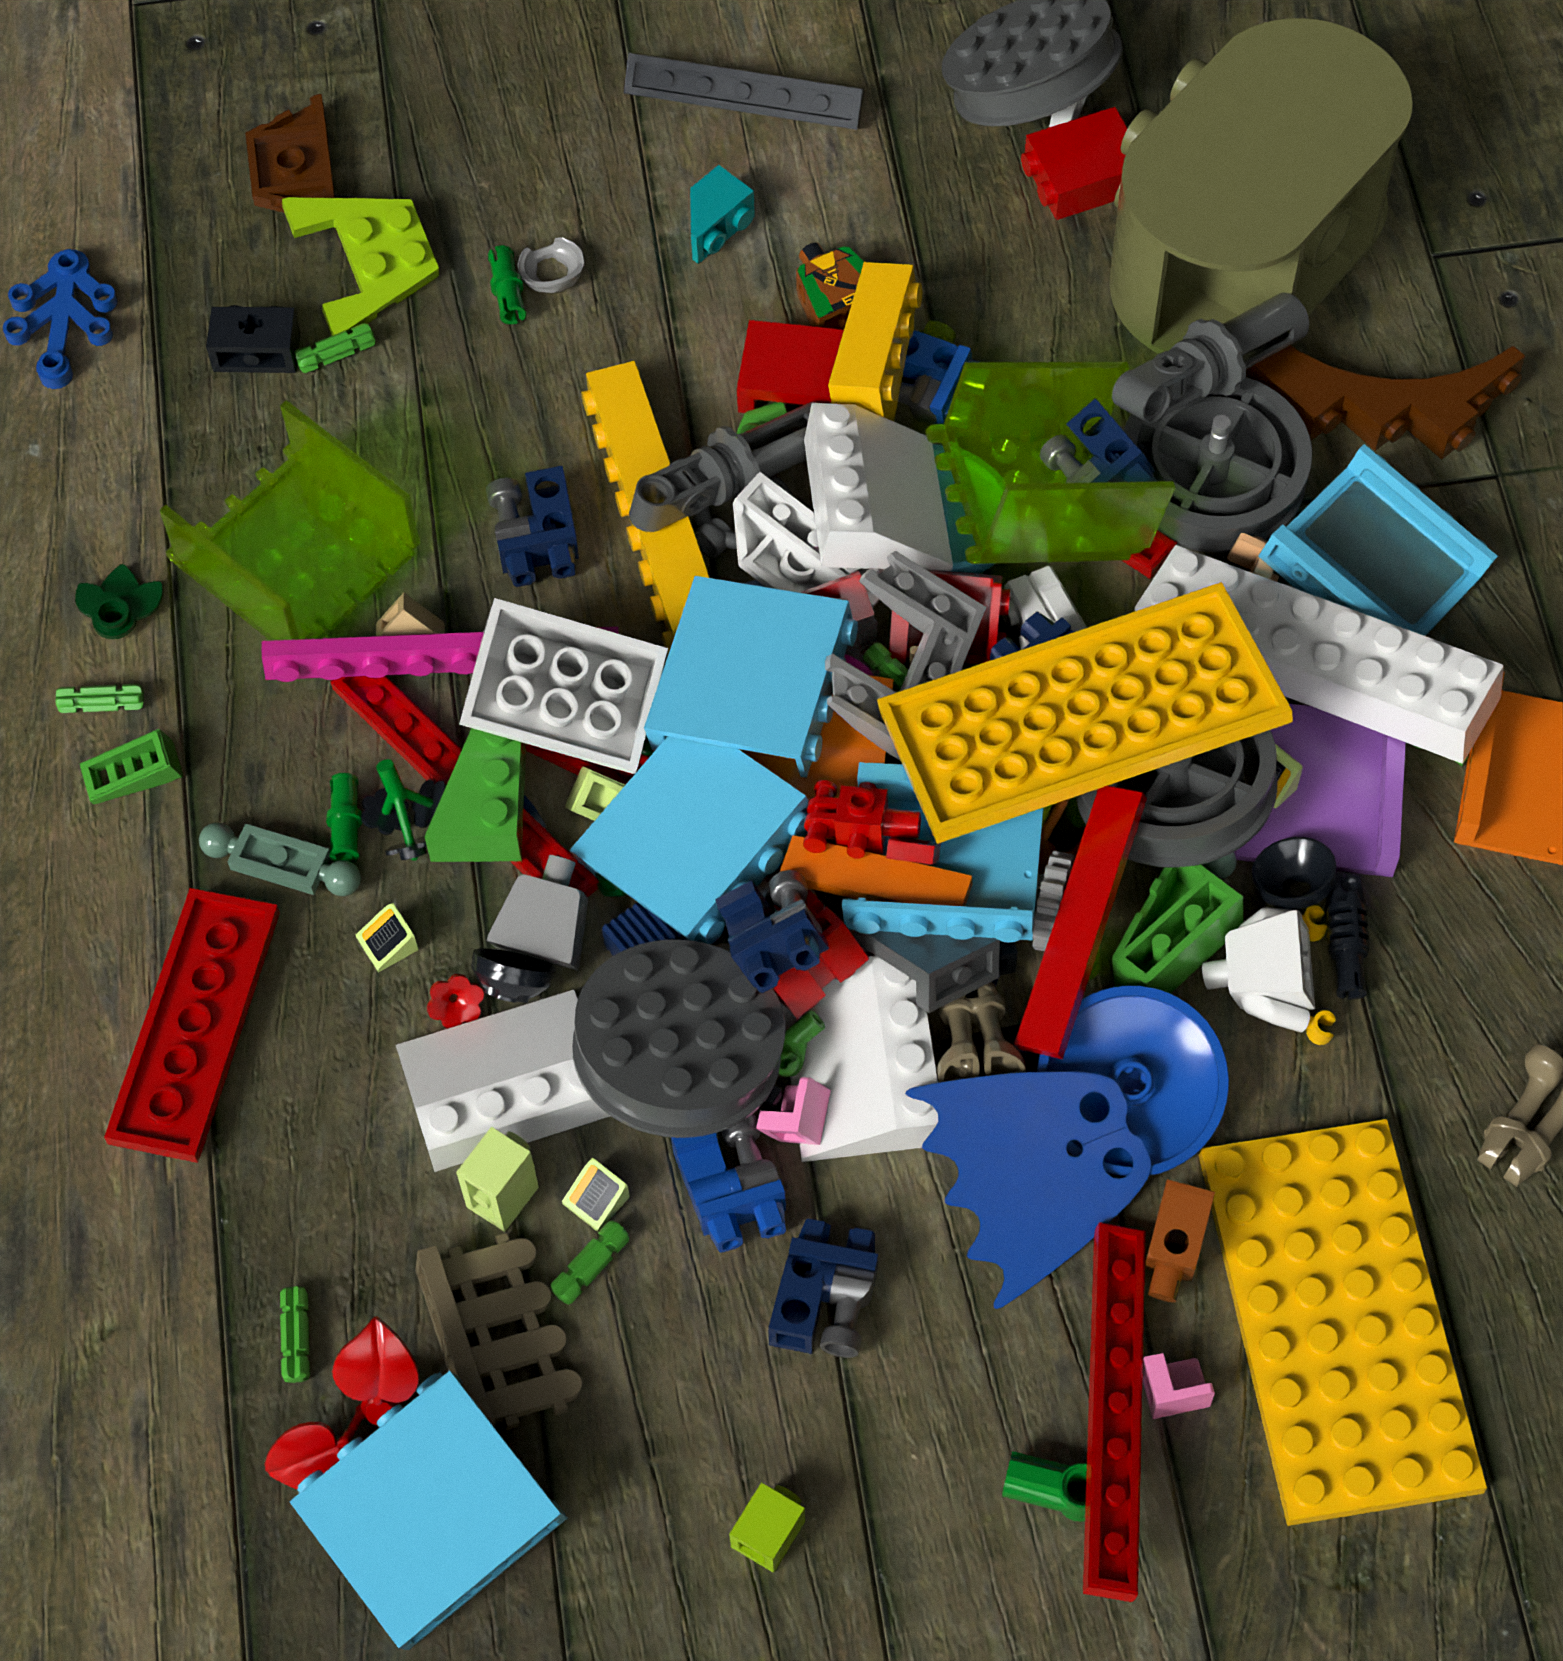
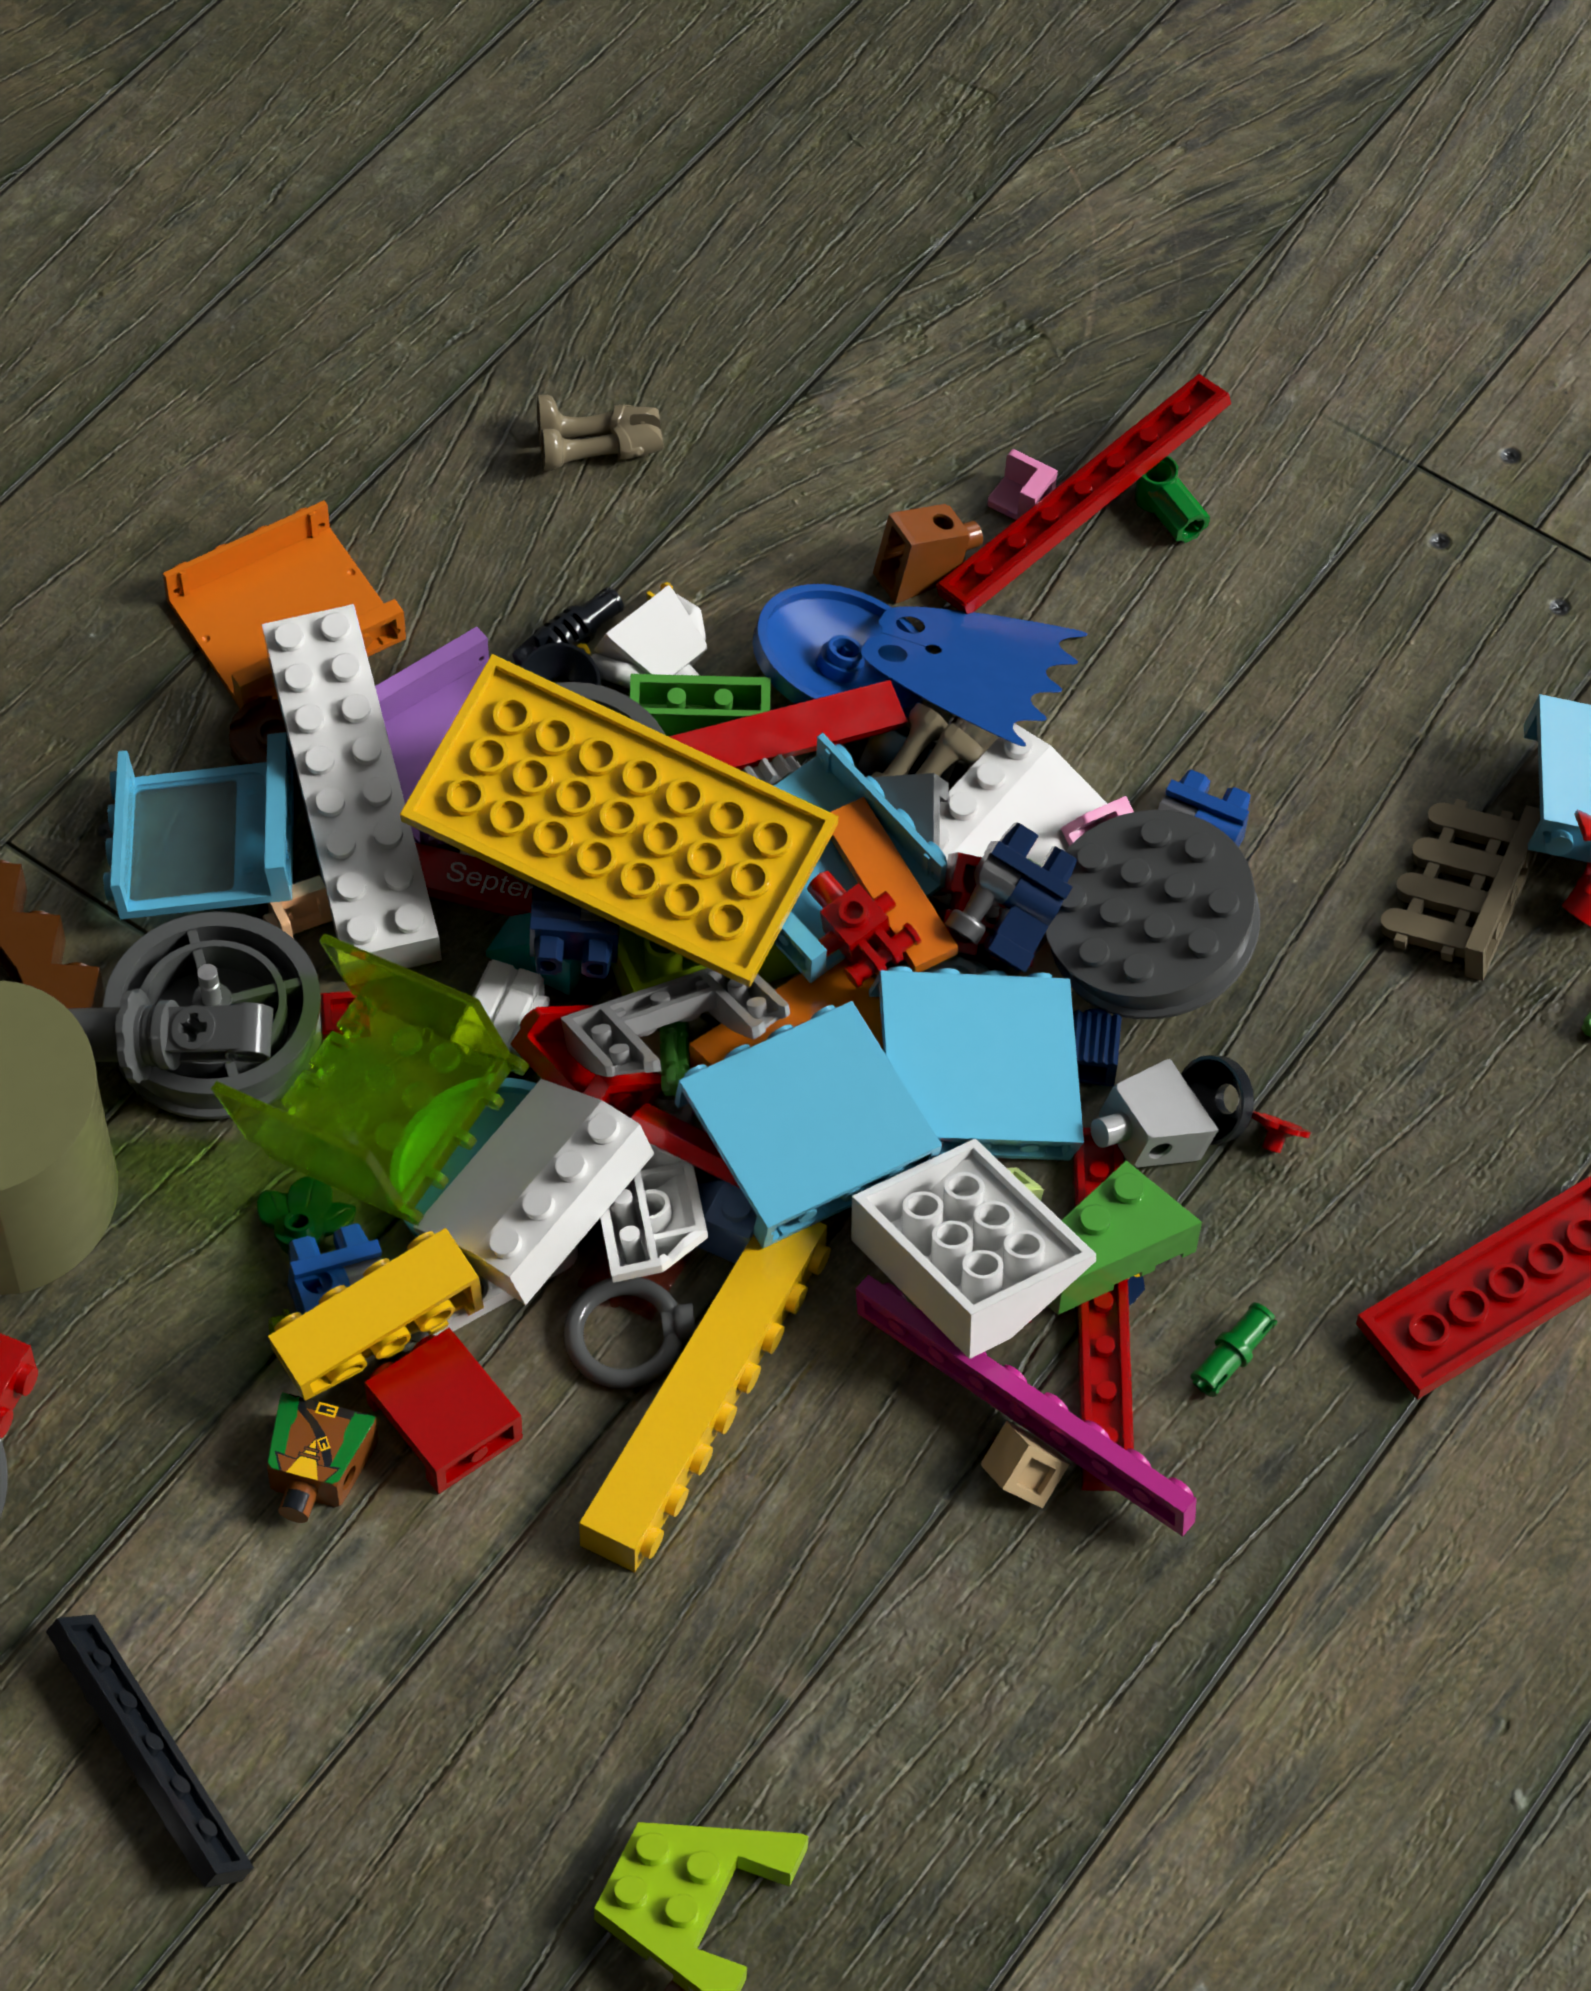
camera: 140 degrees left, 5 degrees down
bright green axle [55,684,144,713] -> none
dark green plate [75,564,163,639] -> none
bright green slope [80,729,183,805] -> none
clear neon green windscreen [159,400,420,641] -> none
sand green plate [199,822,361,897] -> none
black brick [206,305,301,373] -> none
bright green axle [294,323,375,373] -> none
slope [355,903,418,973] -> none
black plant [361,759,447,861] -> none
white slope [396,990,610,1172] -> none
yellowish green brick [456,1127,539,1232] -> none
dark blue hips [486,465,579,587] -> none
green pin [488,245,526,325] -> none
light grey piece [517,237,585,294] -> none
bright green axle [551,1220,629,1305] -> none
slope [562,1158,630,1232] -> none
dark grey piece [629,401,818,532] -> none
teal slope [690,165,755,264] -> none
lime brick [729,1482,805,1573] -> none
bright green arm [736,402,787,434] -> none
dark blue hips [768,1218,878,1358] -> none
red tile [886,837,941,865] -> none
dark blue hips [1040,398,1160,528] -> none
yellow plate [1199,1119,1487,1526] -> none

